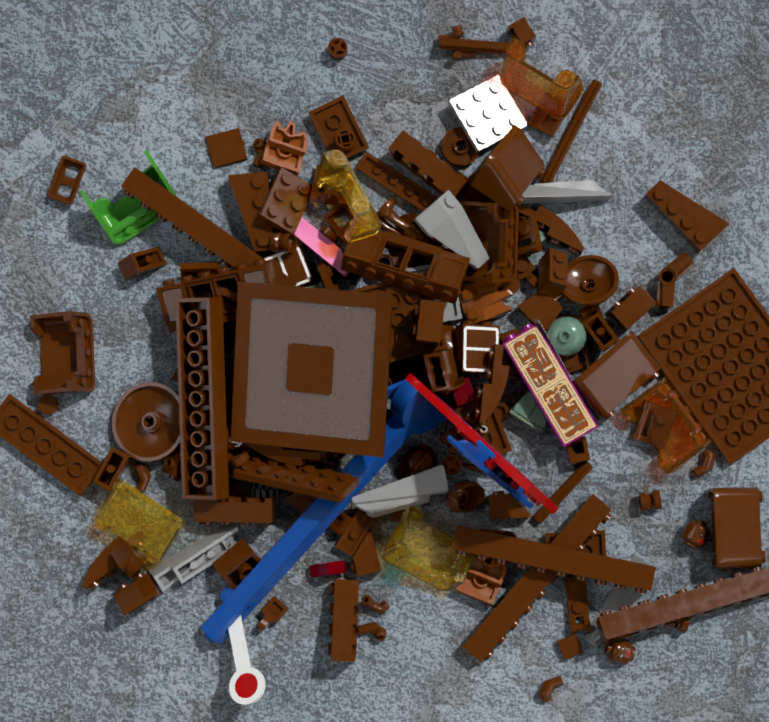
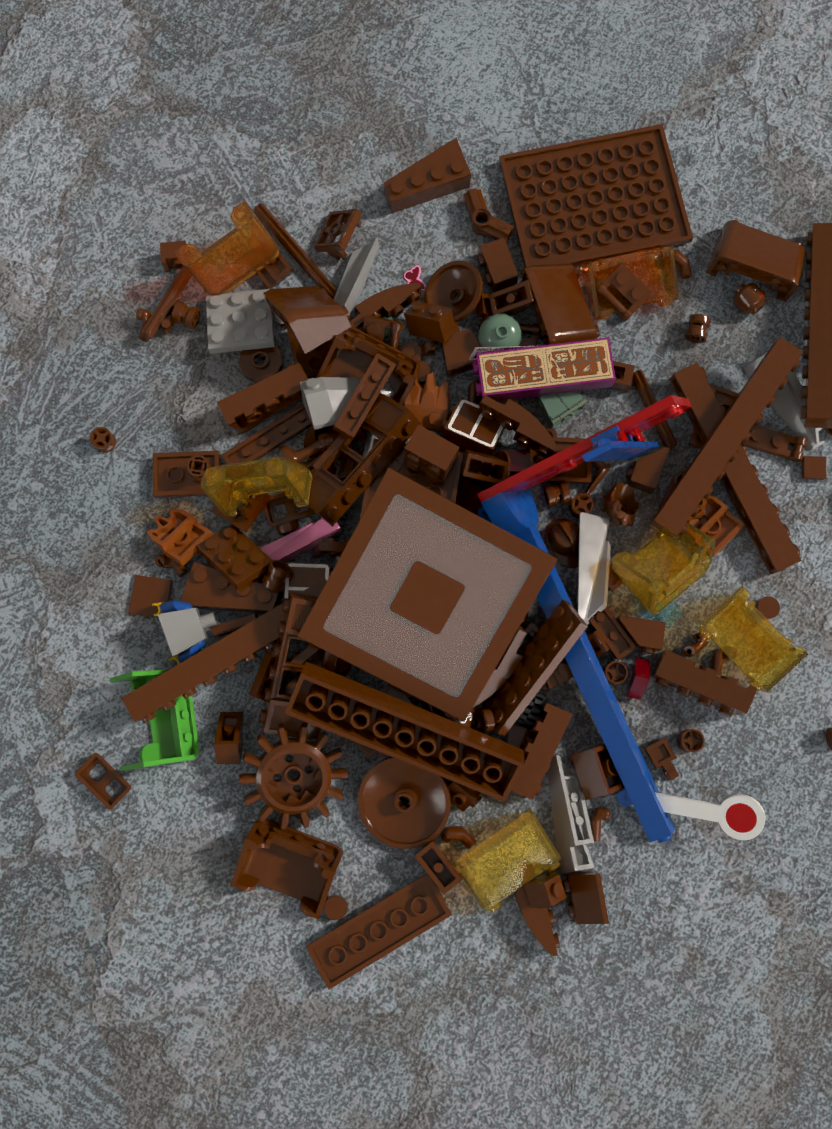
camera: 70 degrees left, 5 degrees down
none -> light grey torso [152,600,217,665]
none -> reddish brown wheel [172,301,201,329]
none -> reddish brown tile [211,614,258,638]
none -> reddish brown gear [239,723,348,829]
none -> reddish brown piece [314,209,362,260]
none -> reddish brown plate [333,353,396,440]
none -> dark red sticker [404,265,426,291]
none -> reddish brown arm [590,806,610,841]
none -> reddish brown wheel [602,661,628,685]
none -> reddish brown wheel [676,729,705,752]
none -> clear yellow windscreen [699,586,809,692]
none -> reddish brown tile [755,596,780,620]

